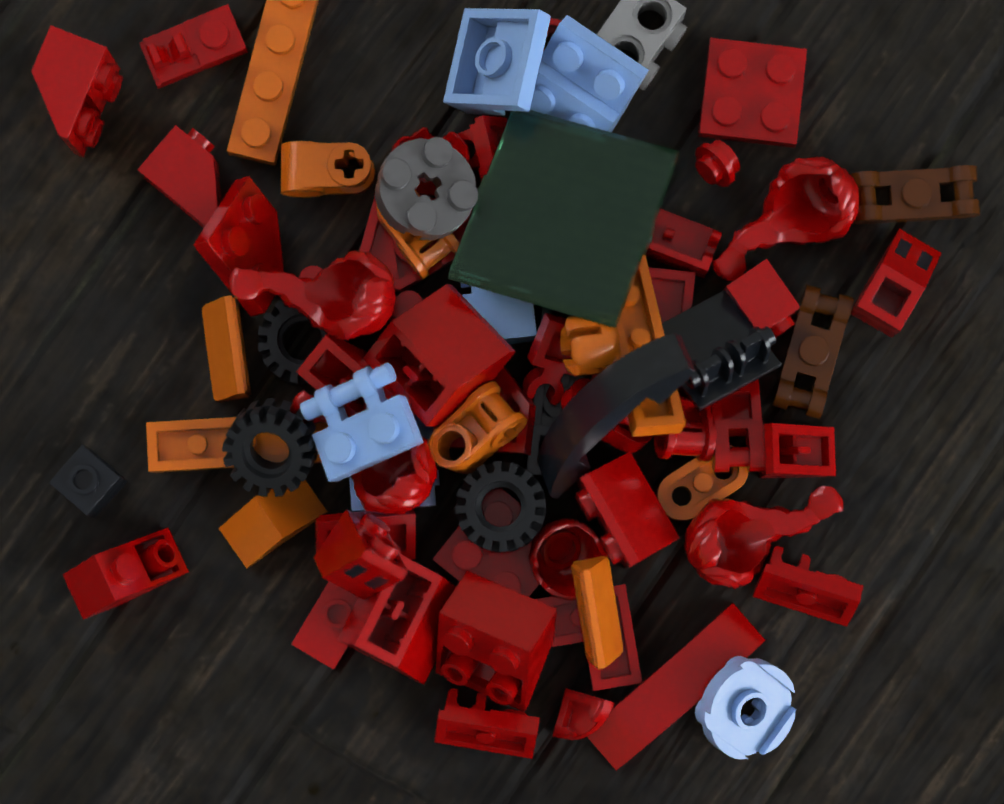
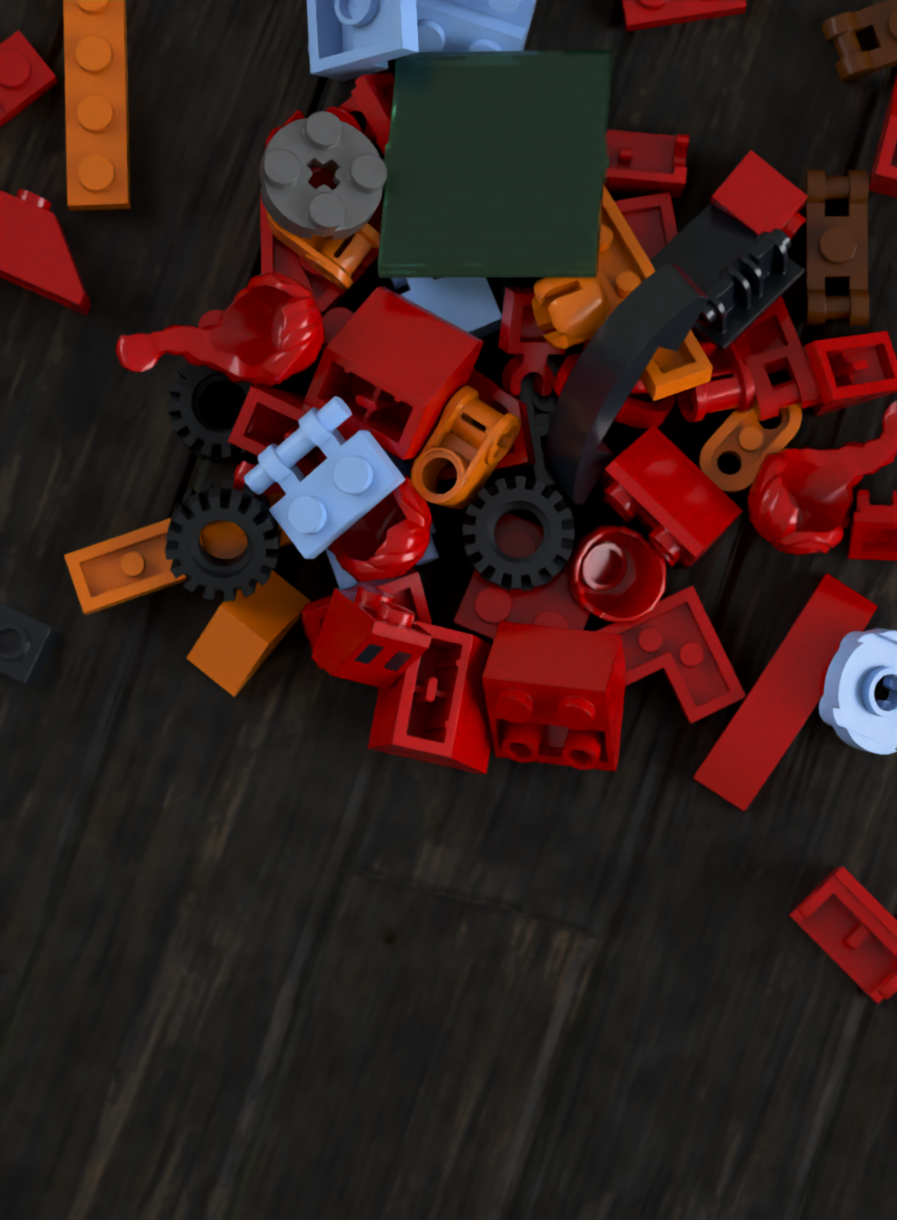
camera: 10 degrees left, 0 degrees up
red slope [62,527,189,620] -> none
red plate [193,176,284,317] -> none
orange slope [202,295,251,402] -> none
orange piece [281,141,376,198] -> none
red plate [291,582,358,670] -> none
red plate [434,688,540,759] -> none
red tile [552,688,615,740] -> none
orange slope [571,556,623,669] -> none
red plate [695,140,740,187] -> none
red hair [712,156,859,281] -> none

